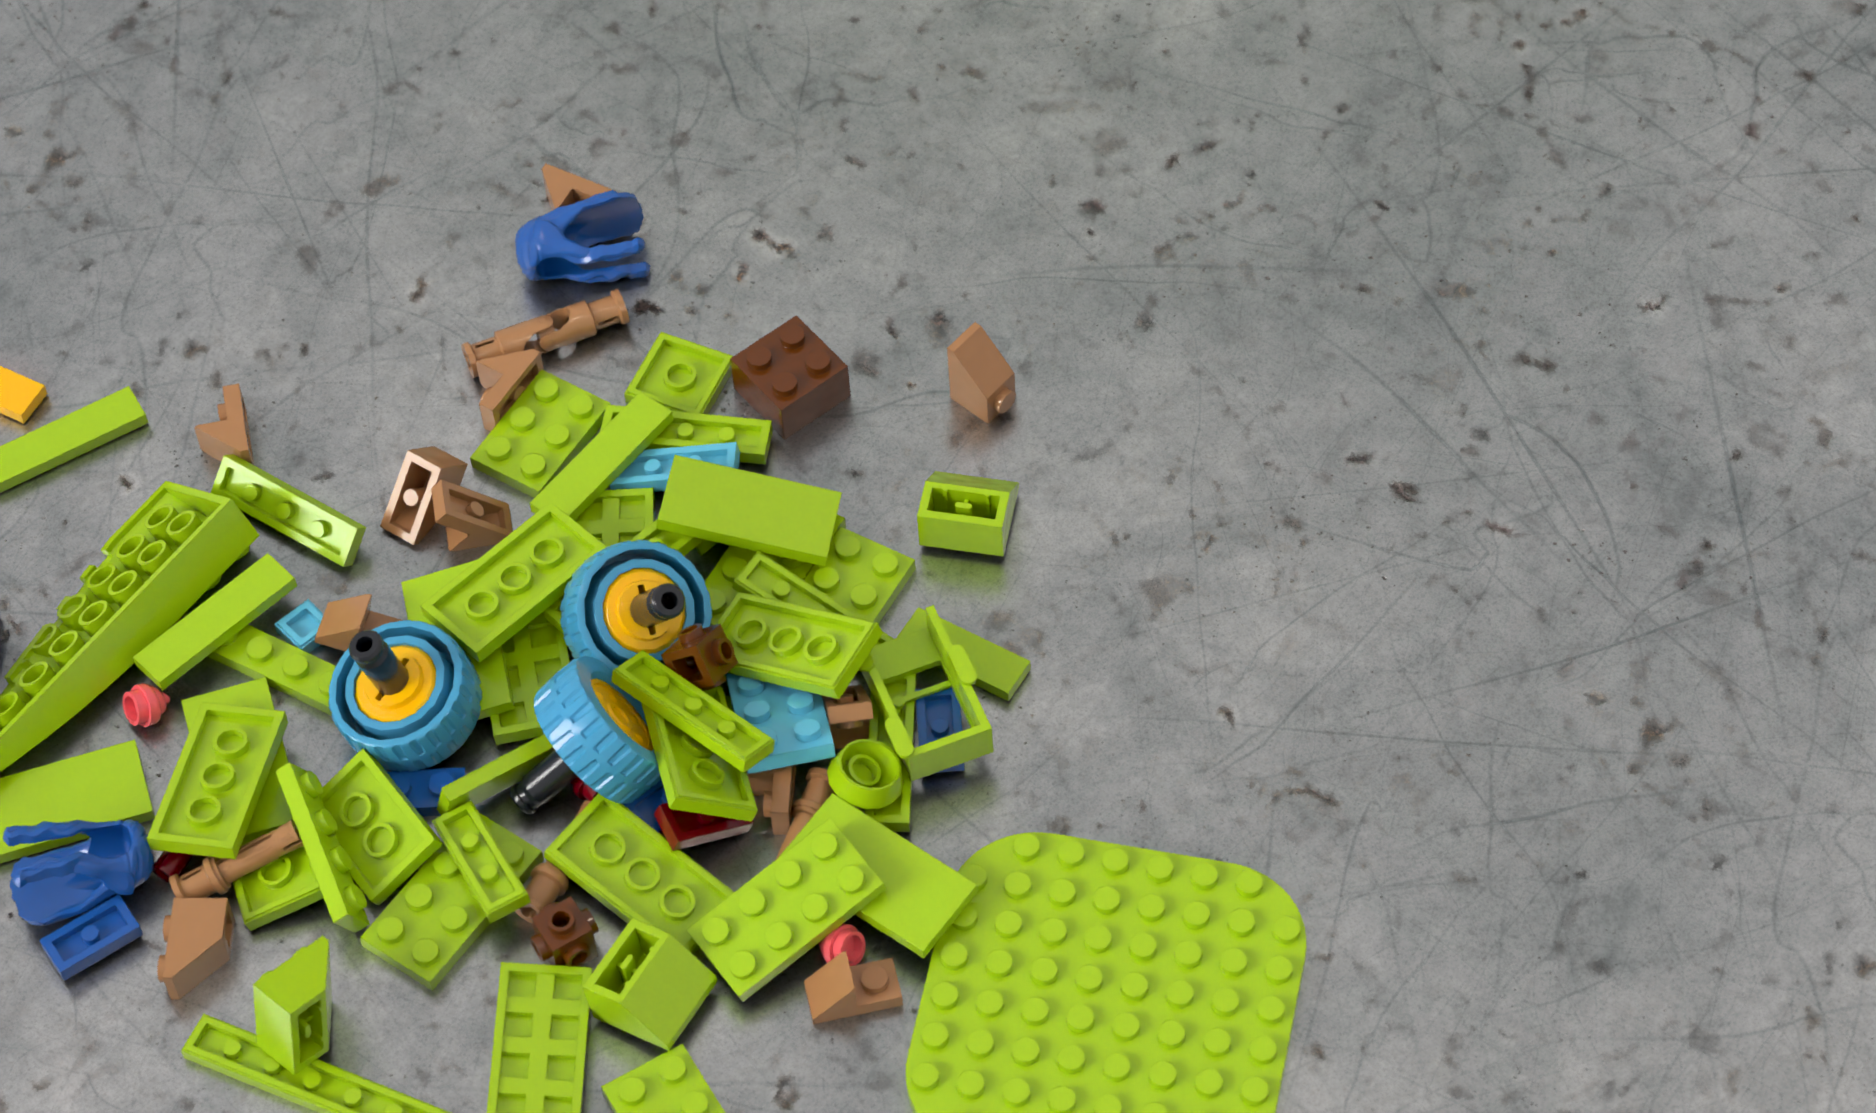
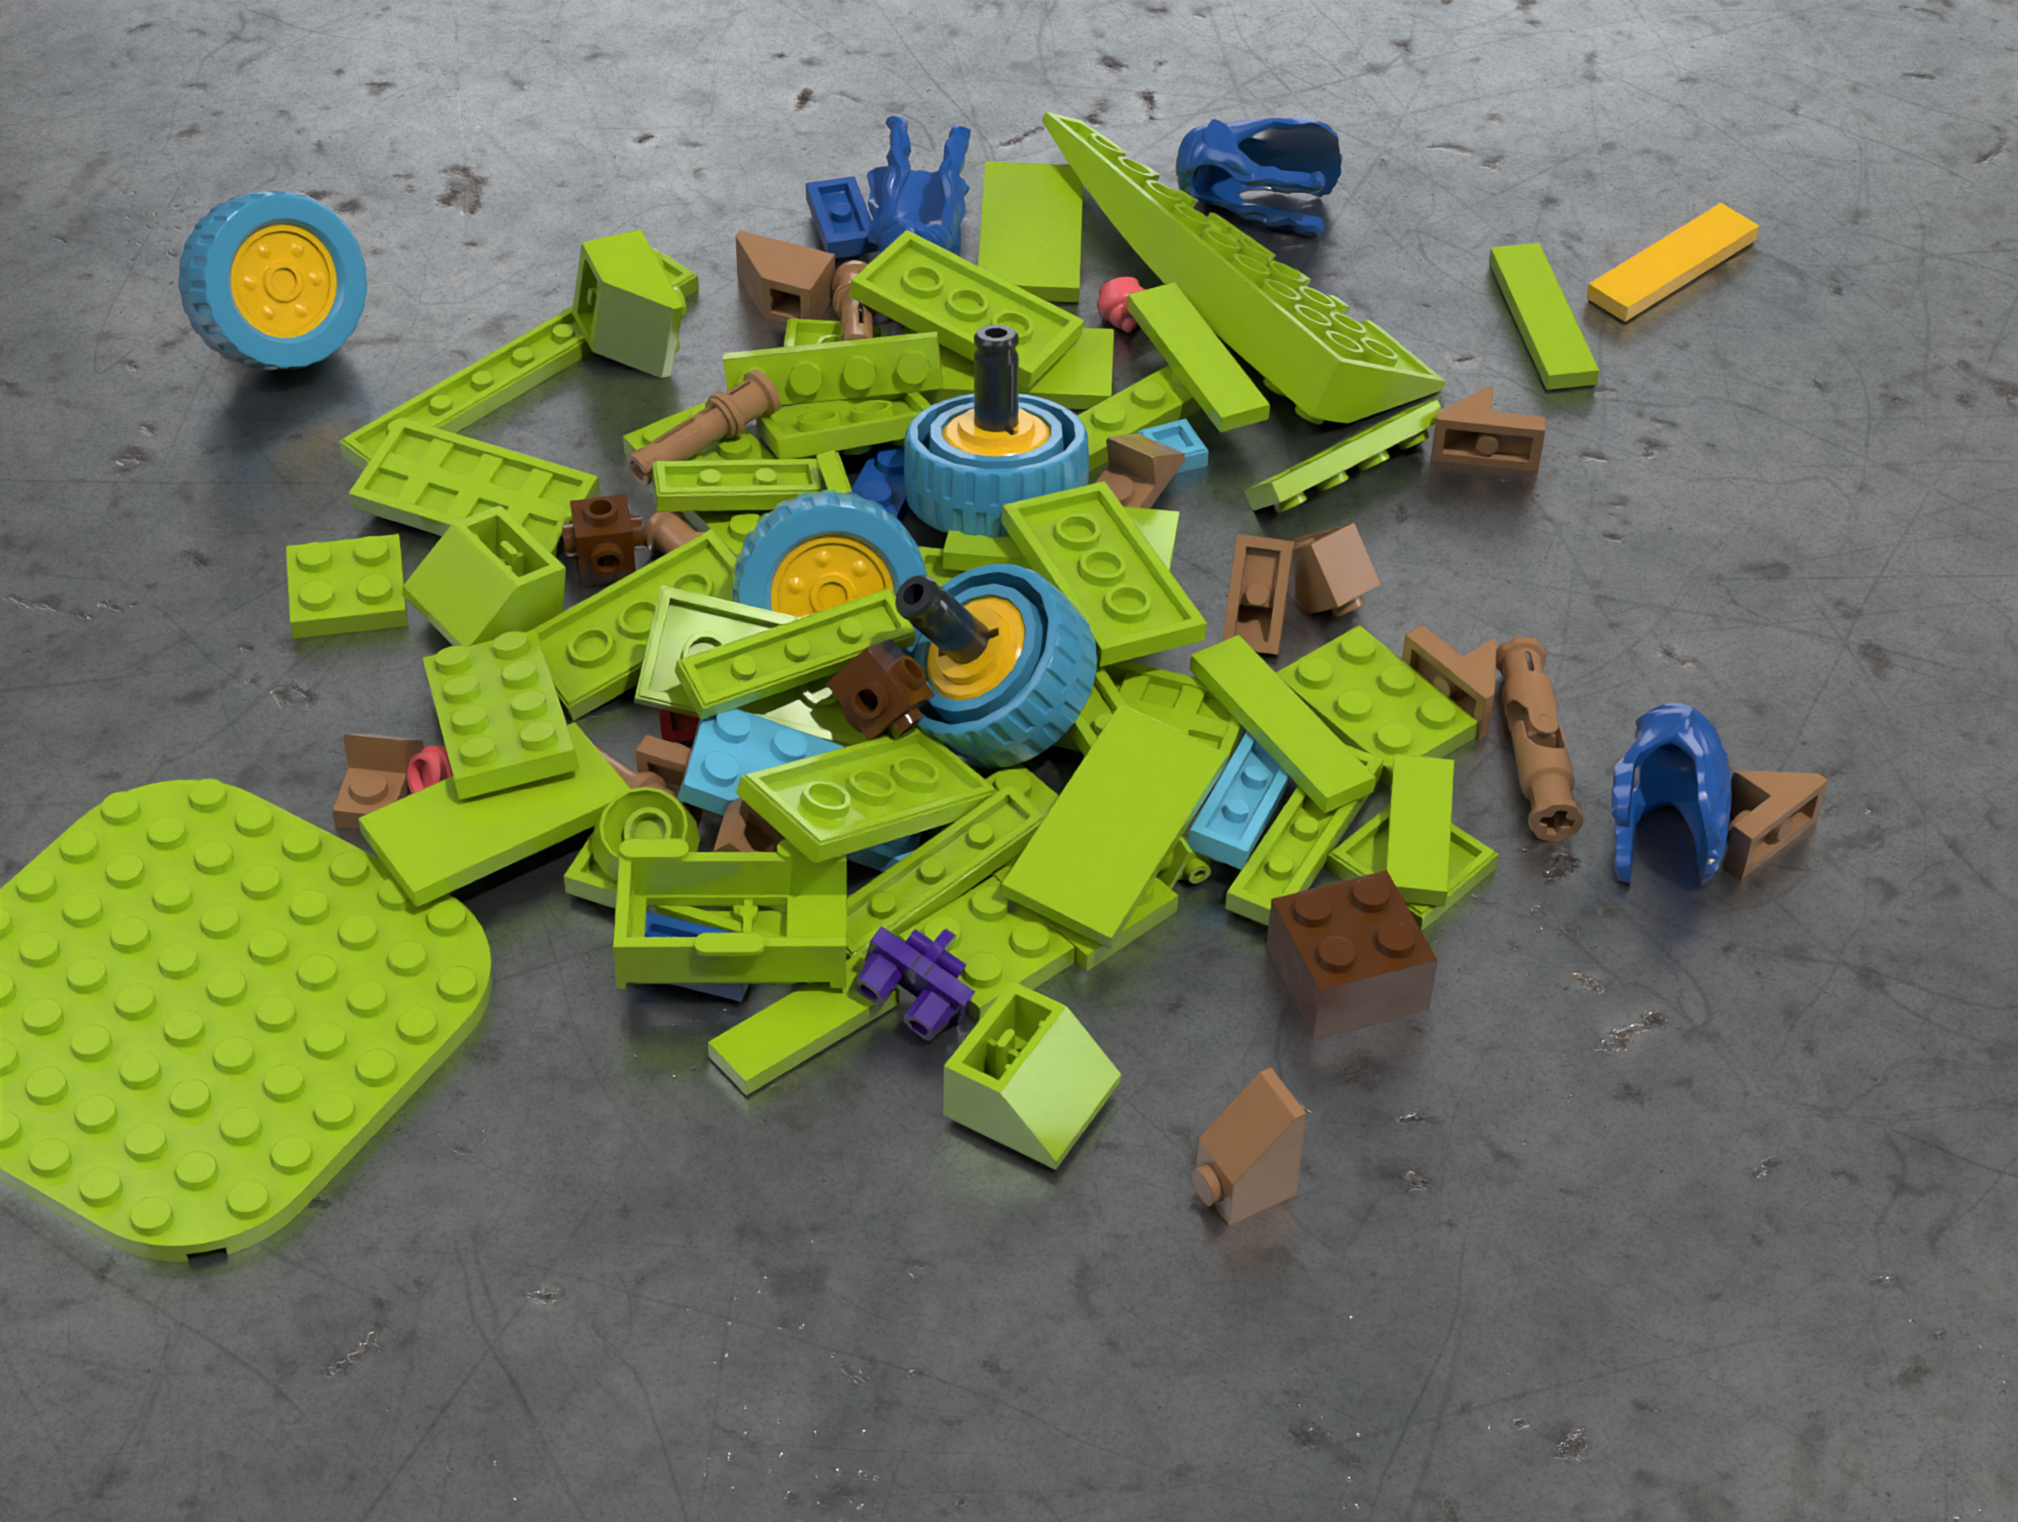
camera: 105 degrees right, 10 degrees down
none -> medium nougat pin [626,369,781,486]
none -> dark purple hips [855,926,975,1041]
none -> lime tile [1385,754,1454,906]

